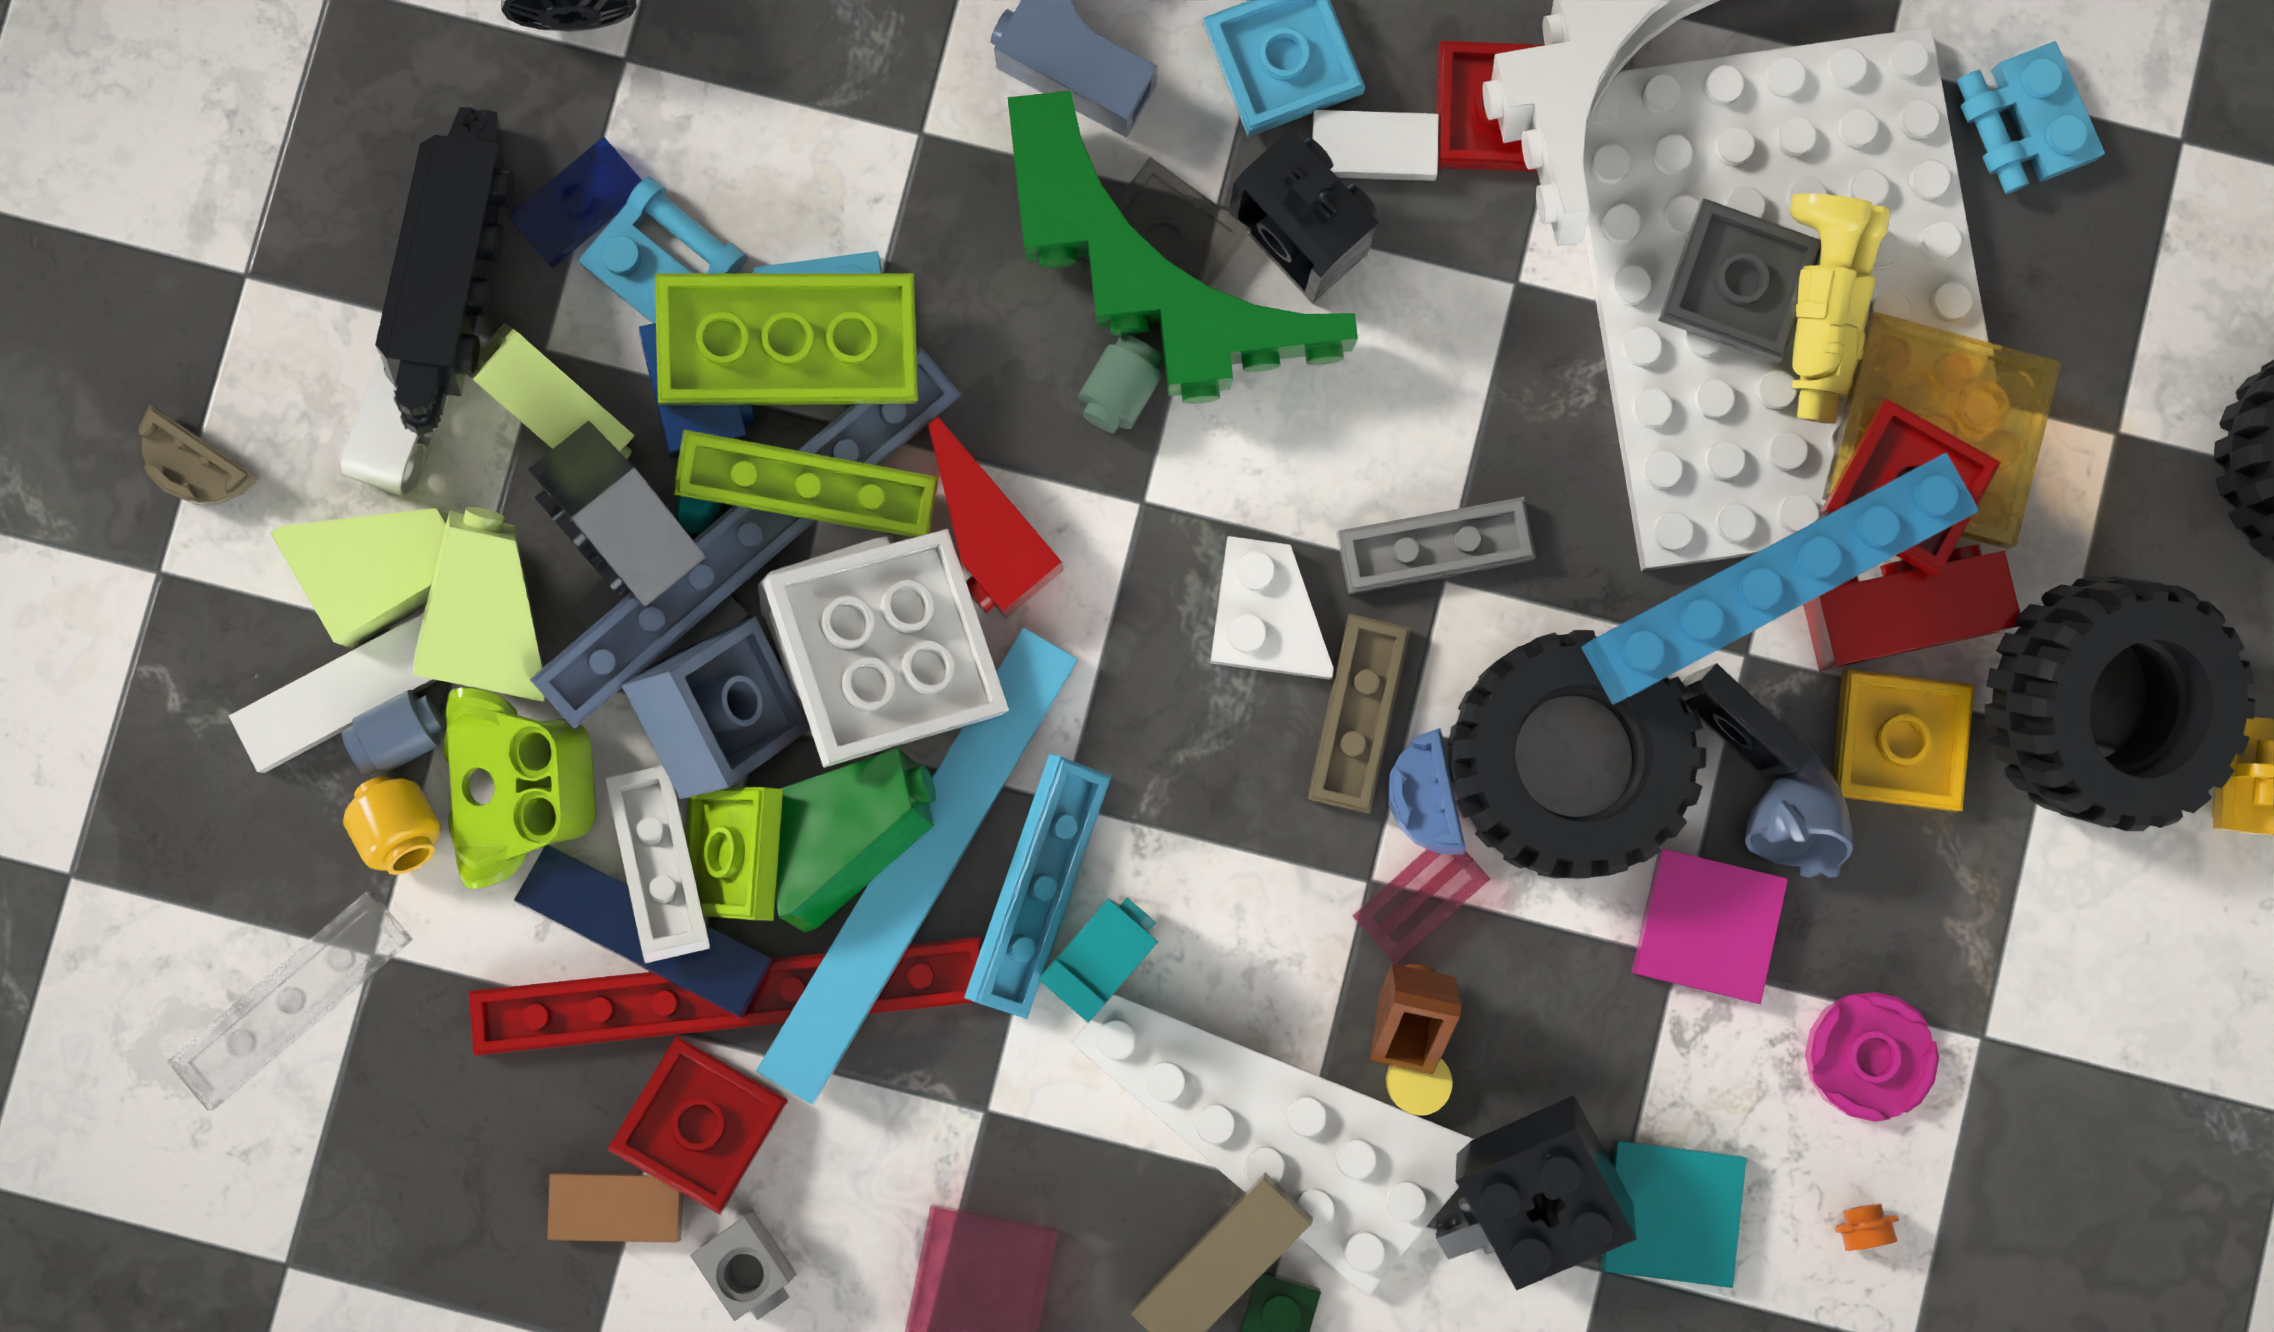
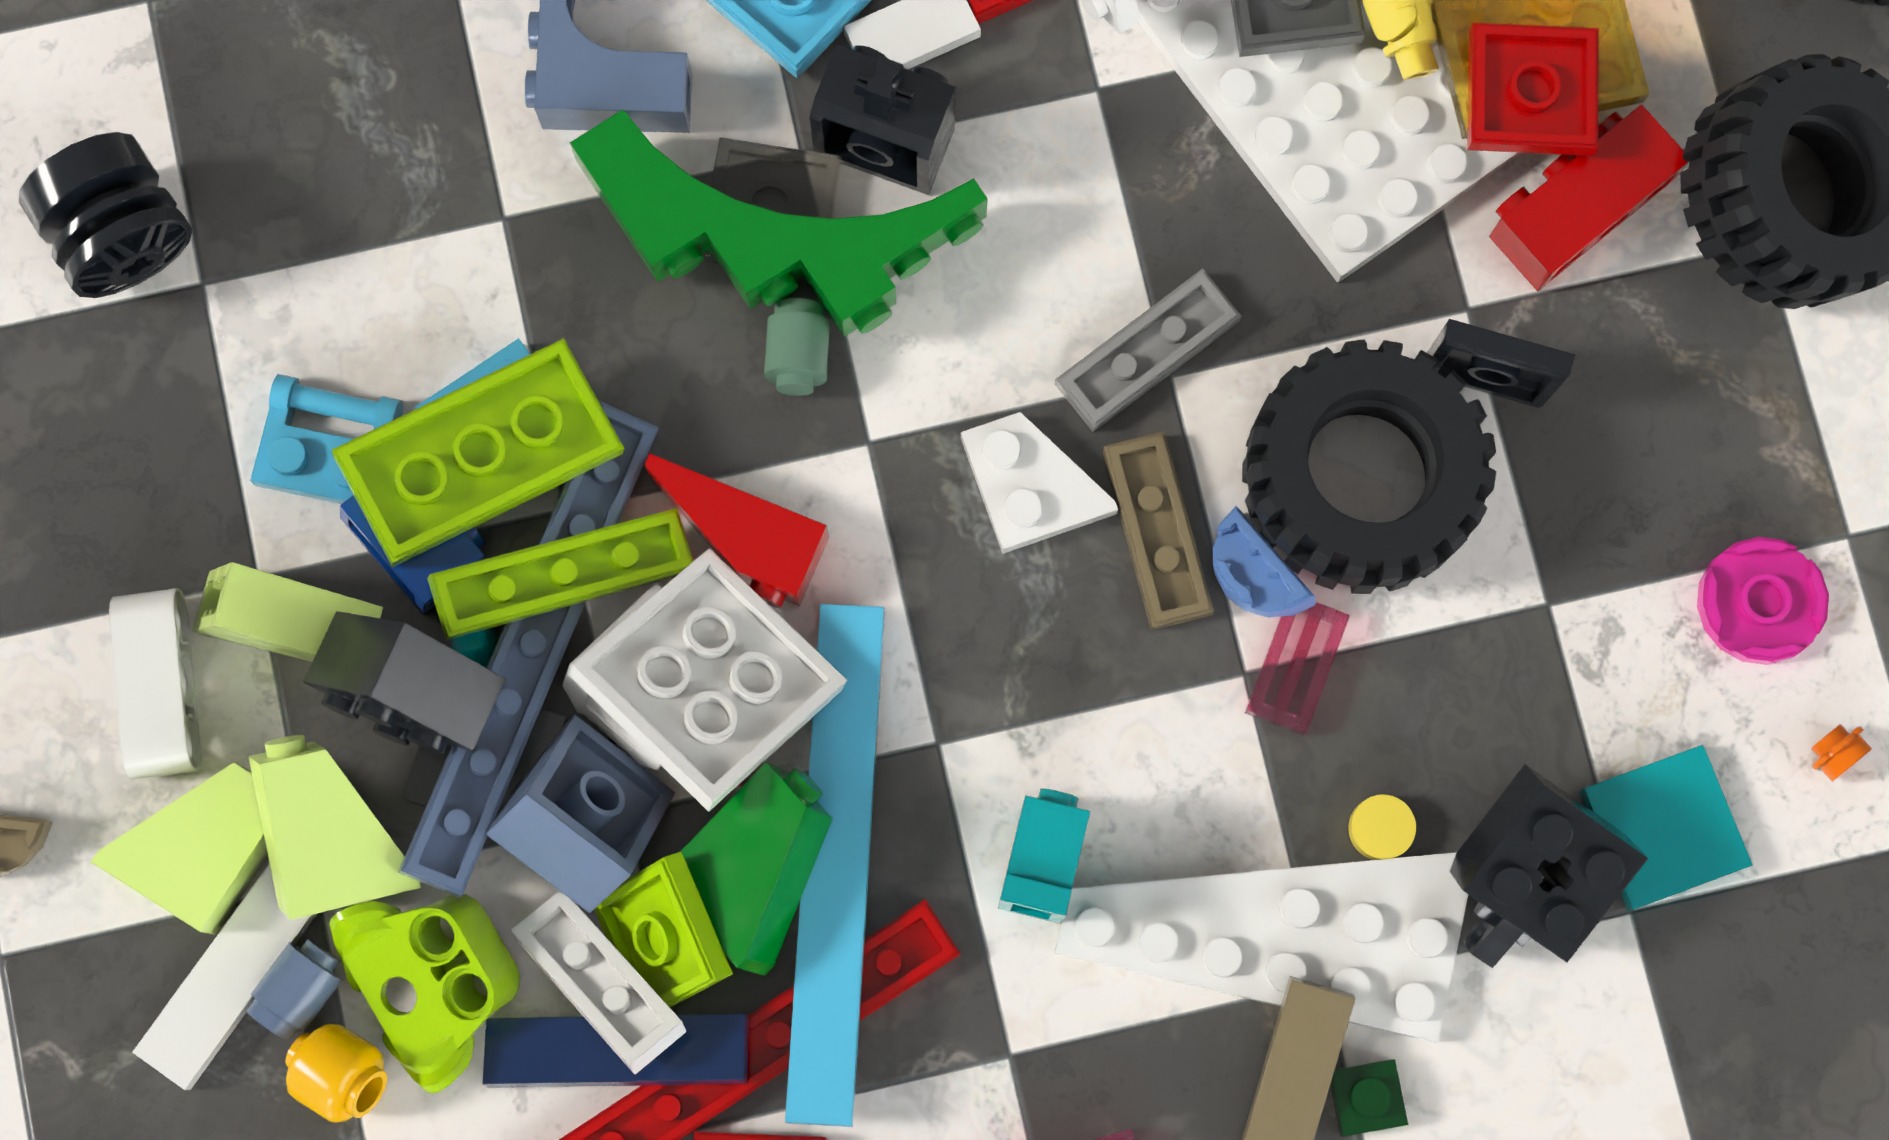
camera: 25 degrees left, 5 degrees down
black hinge [375,107,514,436] -> none
clear blue plate [508,136,642,268] -> none
medium azure tile [964,753,1111,1019] -> none
dark orange slope [1370,963,1461,1074] -> none
dark azure brick [1581,452,1979,705] -> none
dark pink tile [1631,849,1788,1004] -> none
sand blue hat [1745,743,1853,878] -> none
yellow tile [1832,669,1974,812] -> none

